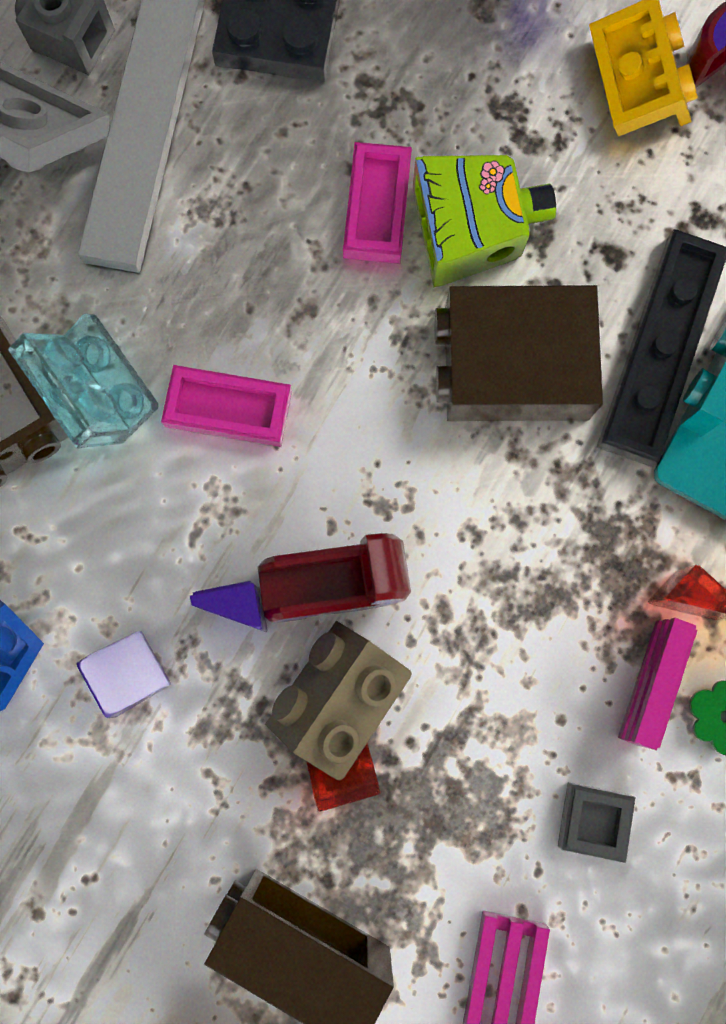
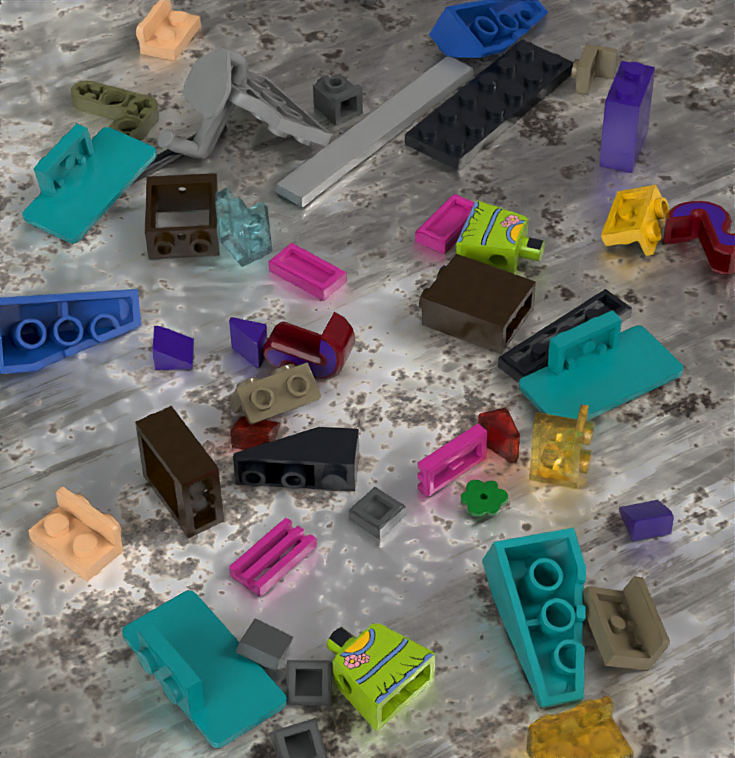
camera: 30 degrees right, 35 degrees down
none -> black slope [233,427,360,491]

